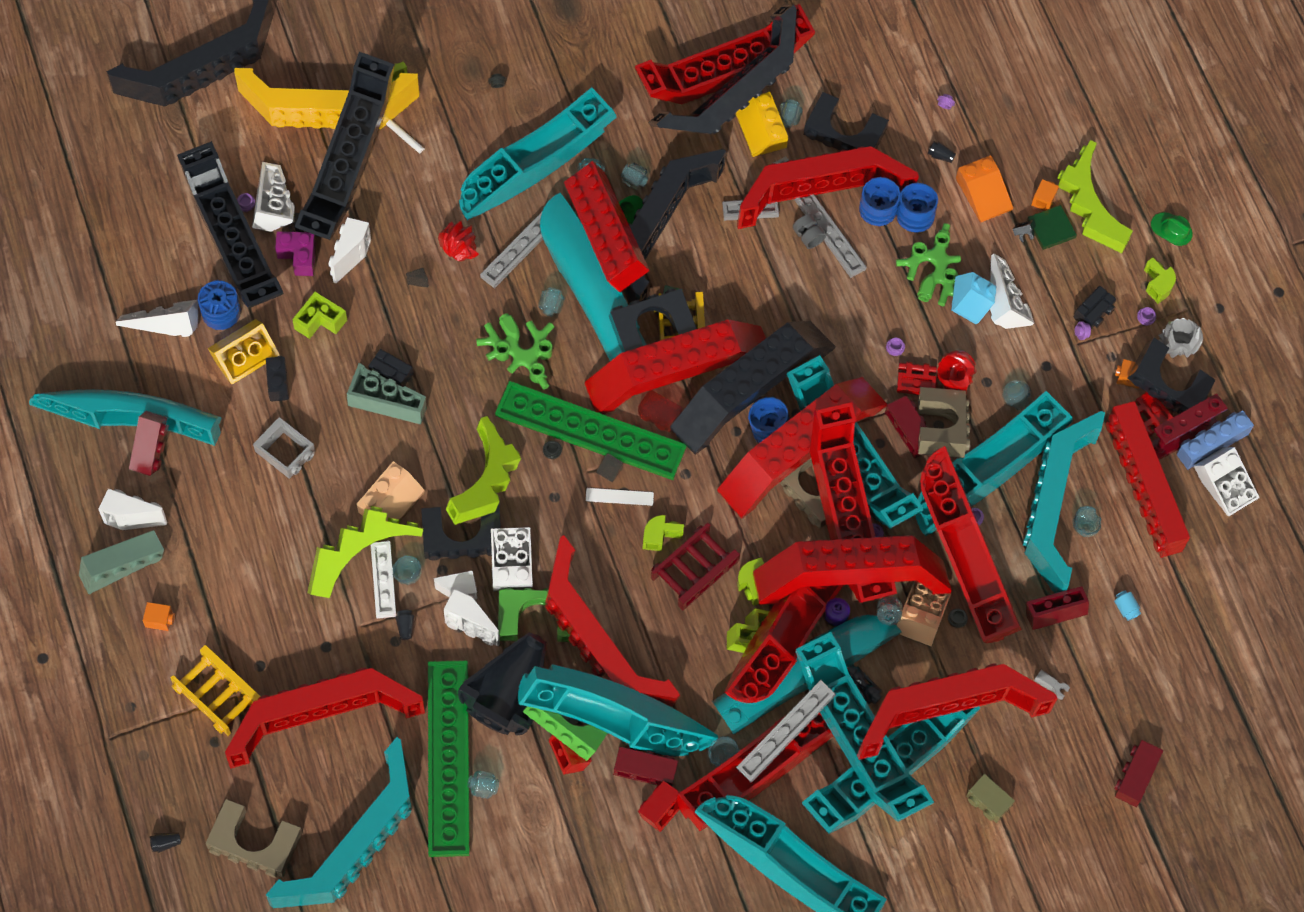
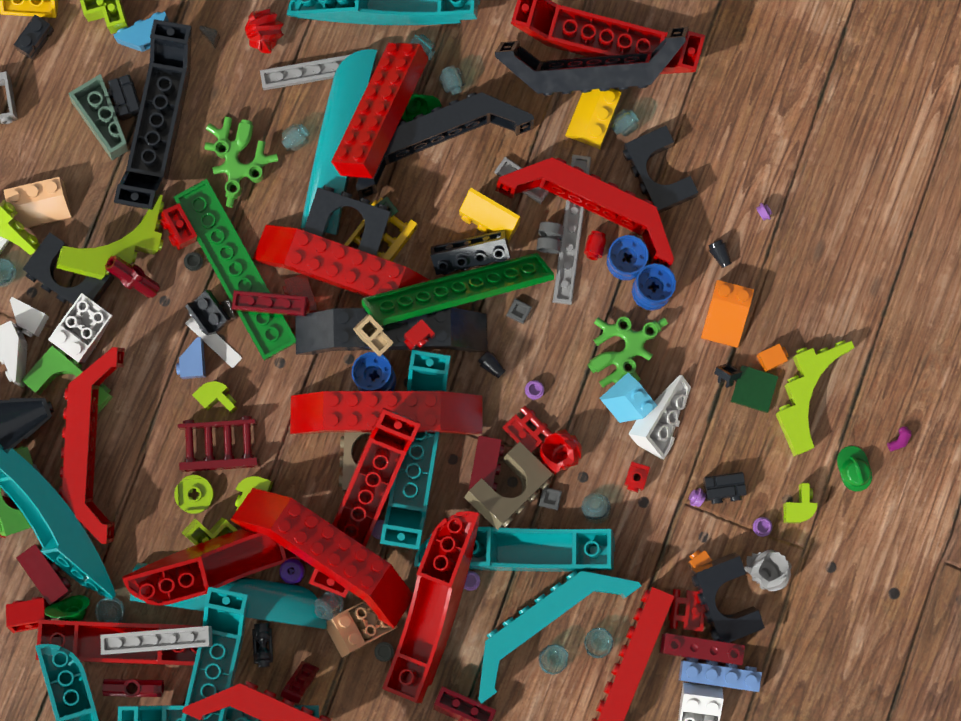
camera: 45 degrees right, 15 degrees up
none -> green piece [44,595,90,621]
none -> dark red piece [102,679,164,697]
none -> dark red piece [105,255,160,298]
none -> dark azure slope [113,11,169,52]
none -> black slope [114,19,192,210]
none -> red brick [160,203,197,250]
none -> lime plate [174,475,214,514]
none -> medium blue slope [176,337,206,379]
none -> black bracket [185,290,231,335]
none -> dark red tile [231,290,309,316]
none -> dark red tile [280,661,320,704]
none -> tan brick [353,315,393,356]
none -> green plate [362,253,554,326]
none -> red brick [404,319,435,350]
none -> black brick [430,230,510,275]
none -> yellow slope [459,188,520,243]
none -> black cone [478,351,506,378]
none -> dark grey tile [506,298,532,324]
none -> dark grey tile [539,487,562,510]
none -> red brick [584,231,607,260]
none -> clear light blue hair [584,627,614,658]
none -> red brick [624,461,650,493]
none -> magenta arm [887,426,912,452]

